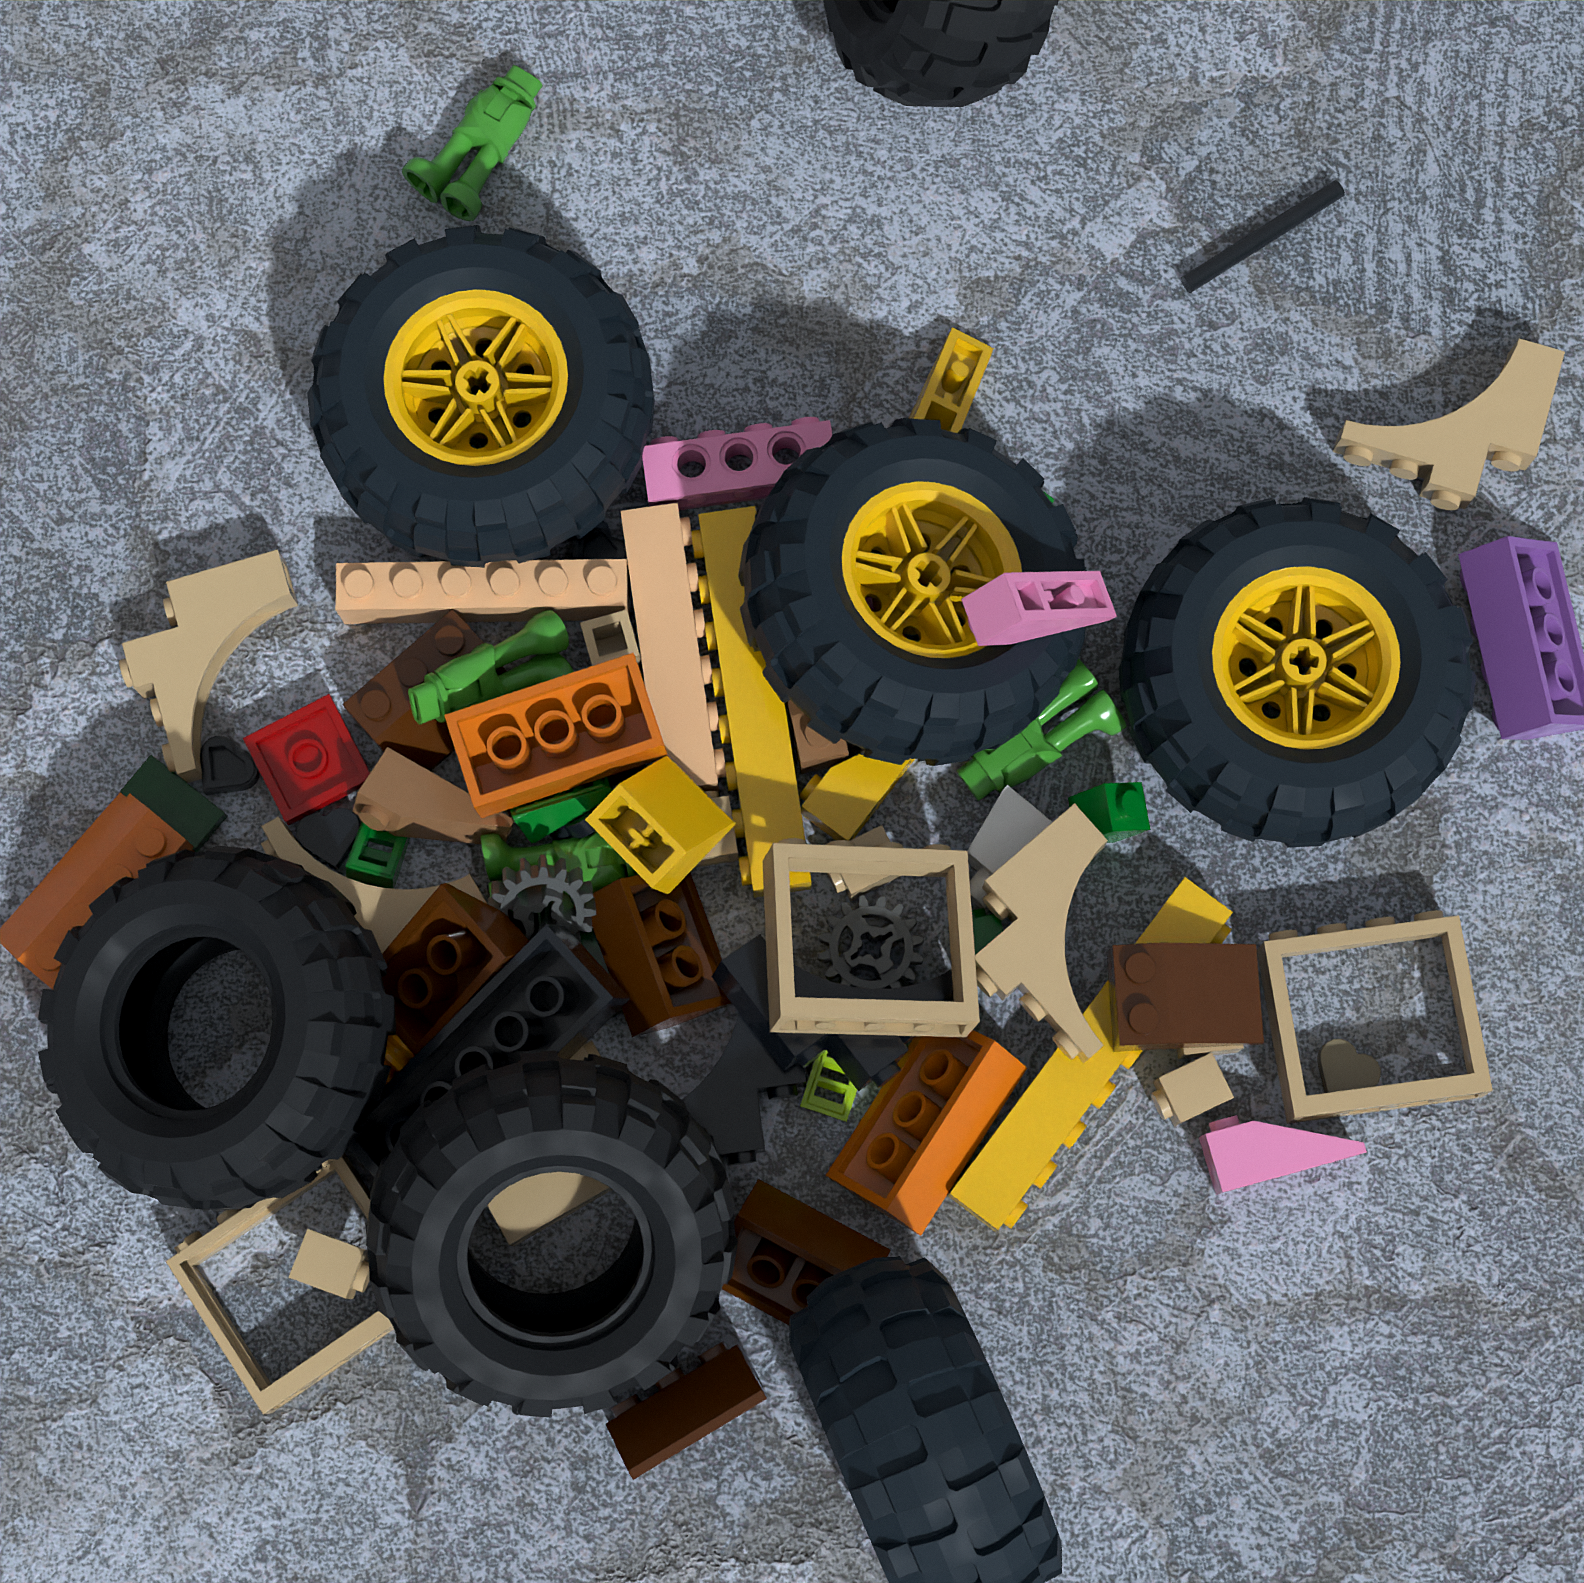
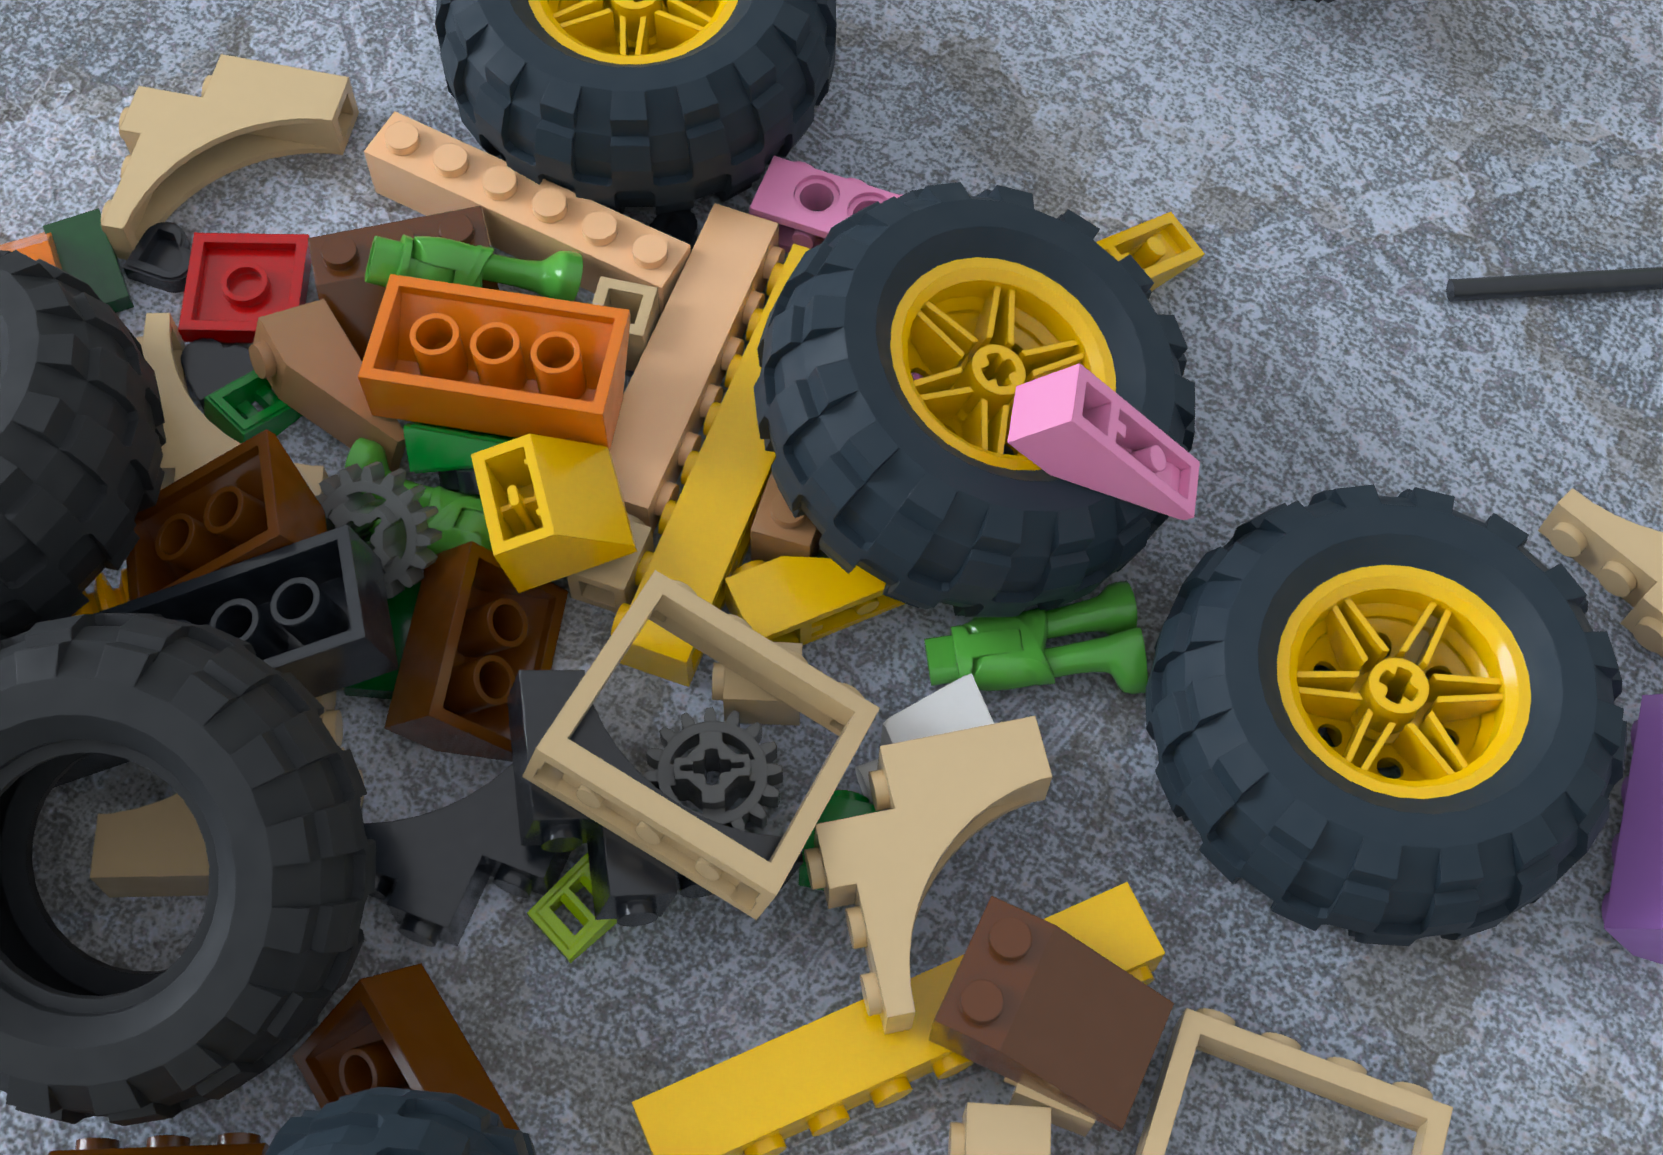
camera: 25 degrees right, 15 degrees down
orange slope [826,1030,1028,1236] -> none
green brick [1068,782,1151,843] -> none

